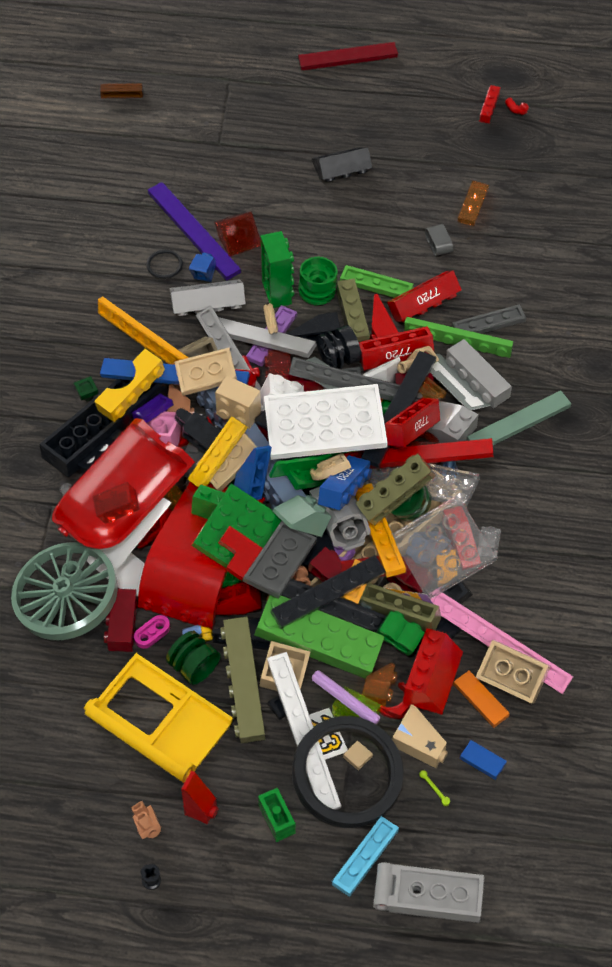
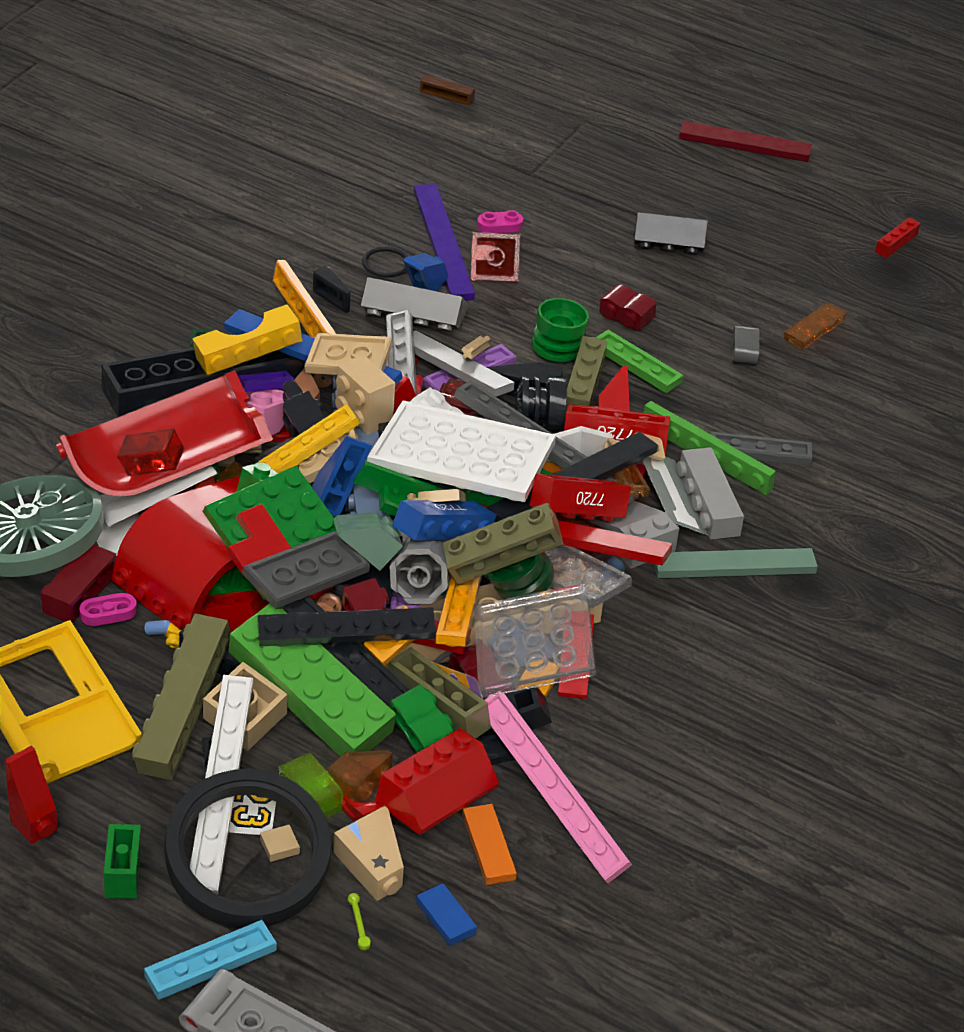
camera: 20 degrees right, 15 degrees down
dark green wheel [166,630,221,685] -> none
green brick [260,231,294,308] -> none
lavender axle [312,670,380,724] -> none
red brick [387,270,462,323] -> none
tan brick [476,640,551,703] -> none
clear brick [478,526,501,559] -> none
red arm [505,98,529,115] -> none
none -> black slope [313,265,351,313]
none -> dark pink plate [477,210,523,234]
none -> dark red brick [599,285,657,330]

